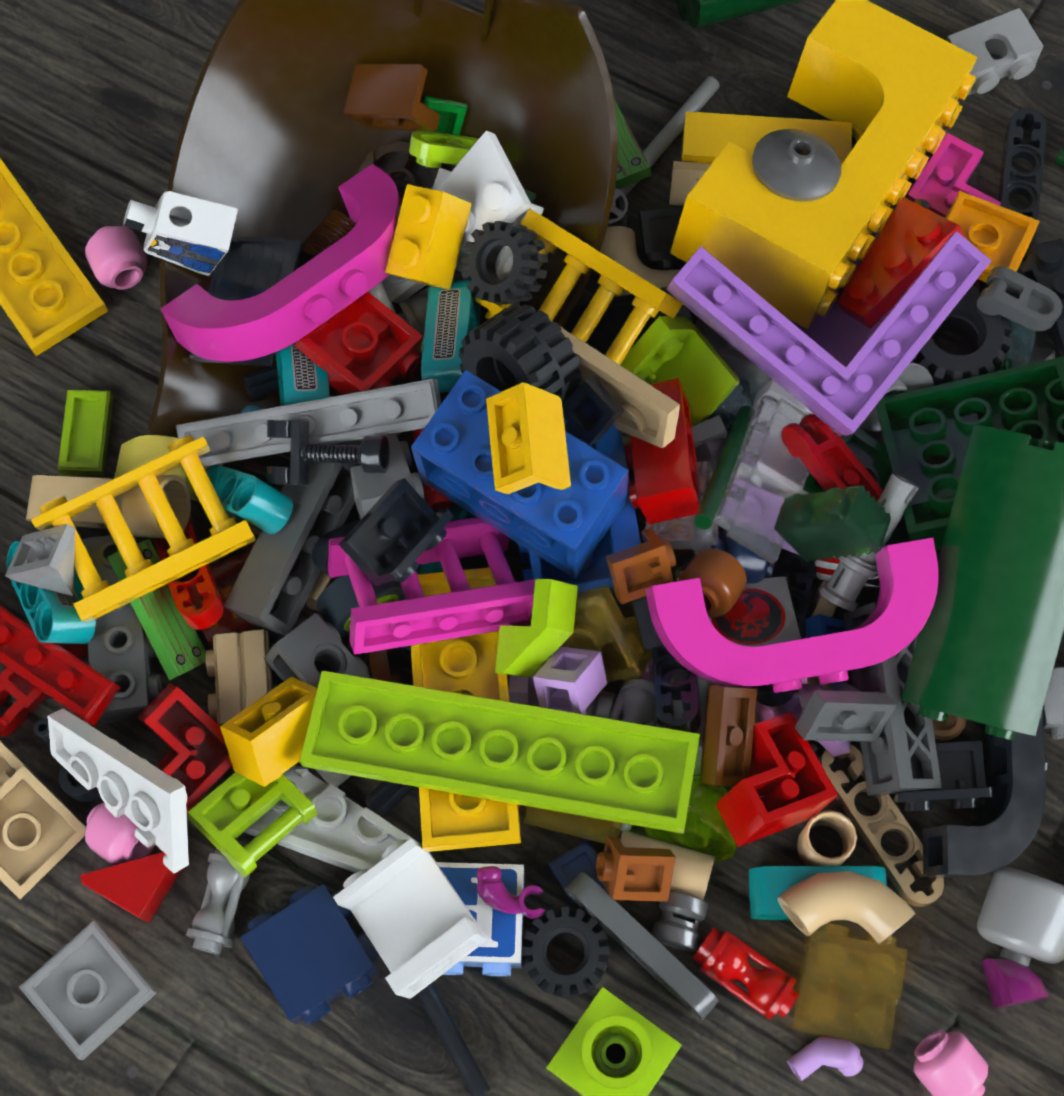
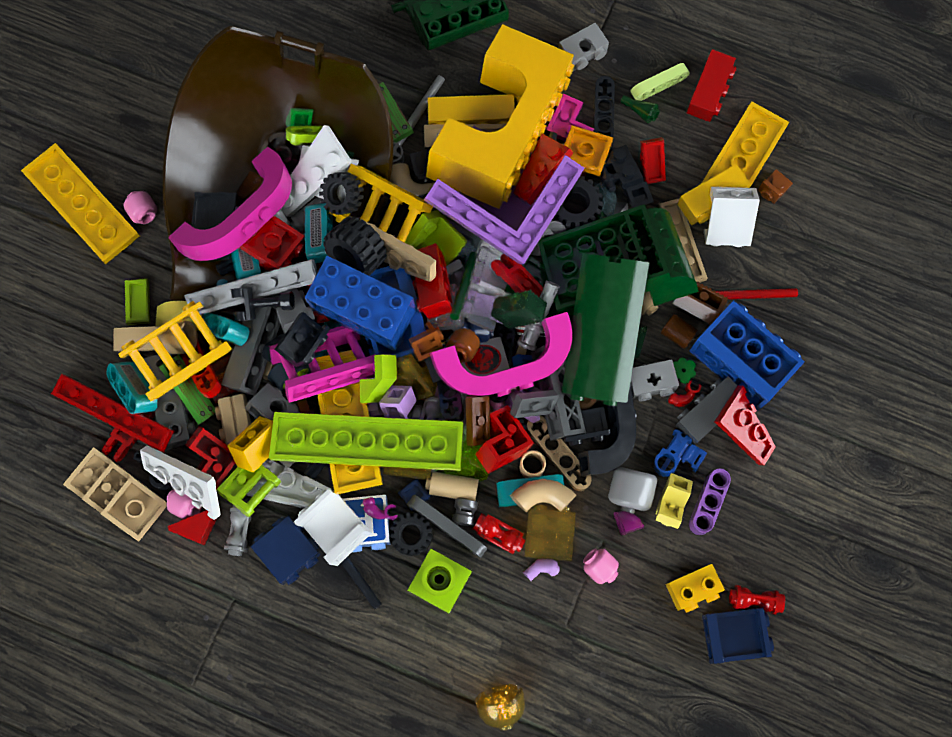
camera: 10 degrees left, 5 degrees up
light grey slope [5,524,75,597] -> none
light grey tile [19,920,157,1060] -> none
white torso [123,191,238,276] -> none
reddish brown panel [343,64,440,132] -> none
yellow brick [385,184,472,290] -> none
yellow panel [486,382,571,494] -> none
black plate [562,376,624,445] -> none
dark orange bracket [596,836,676,901] -> none
flat silver dish [752,129,841,201] -> none
dark grey plate [976,266,1063,331] -> none

